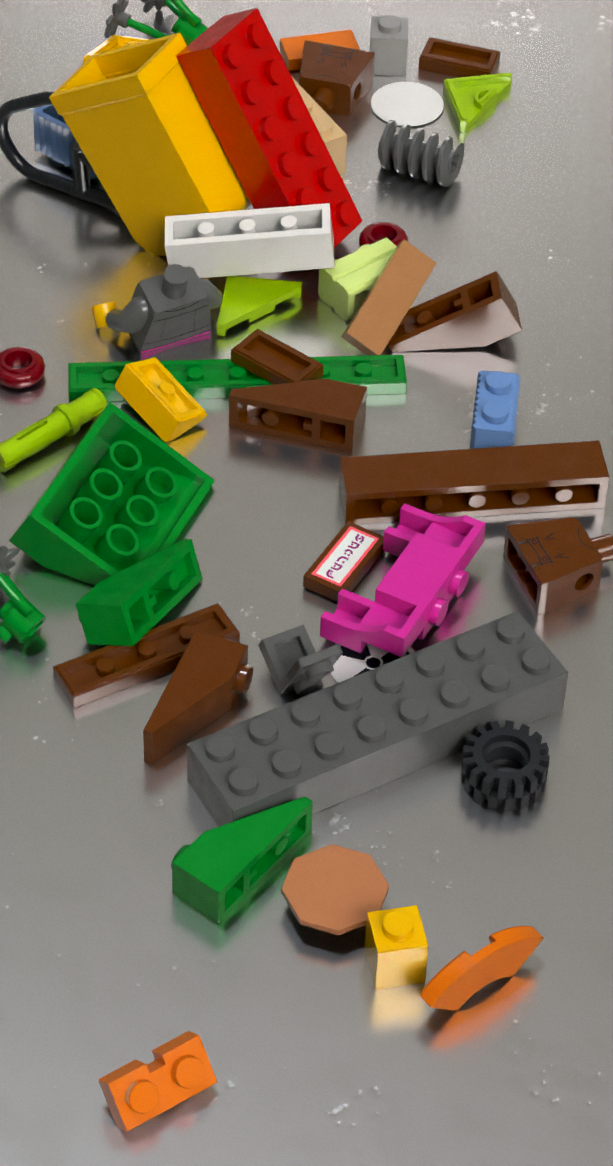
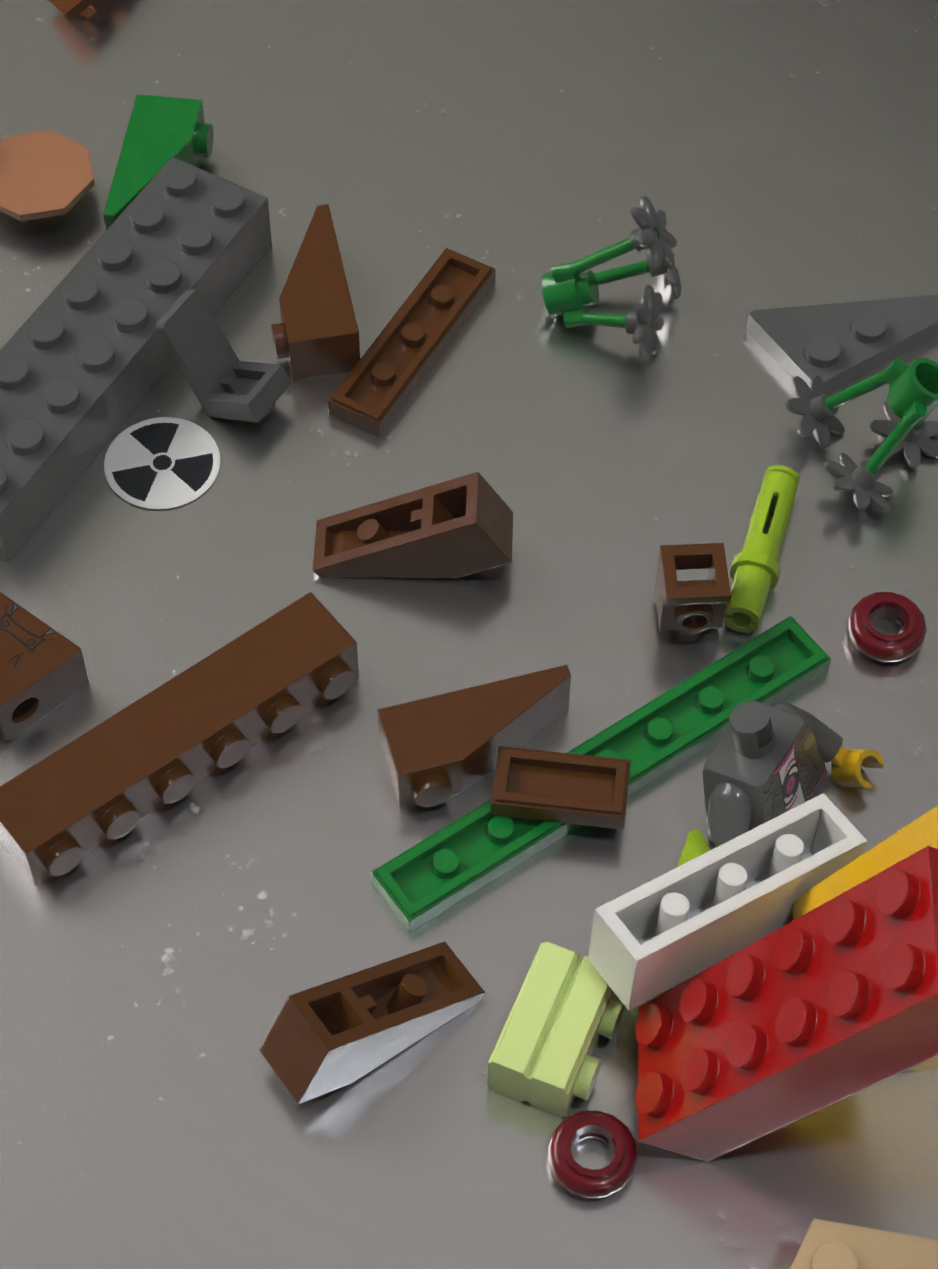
camera: 150 degrees right, 10 degrees up
green slope [9,402,215,586] -> none
green slope [76,539,203,646] -> none
yellow slope [115,357,208,443] -> none
tile [303,521,384,602] -> none
dark pink bracket [320,503,486,657] -> none
medium nougat tile [341,239,437,355] -> none
medium blue brick [470,370,521,449] -> none
none -> reddish brown slope [313,472,513,578]
none -> reddish brown brick [655,543,731,636]

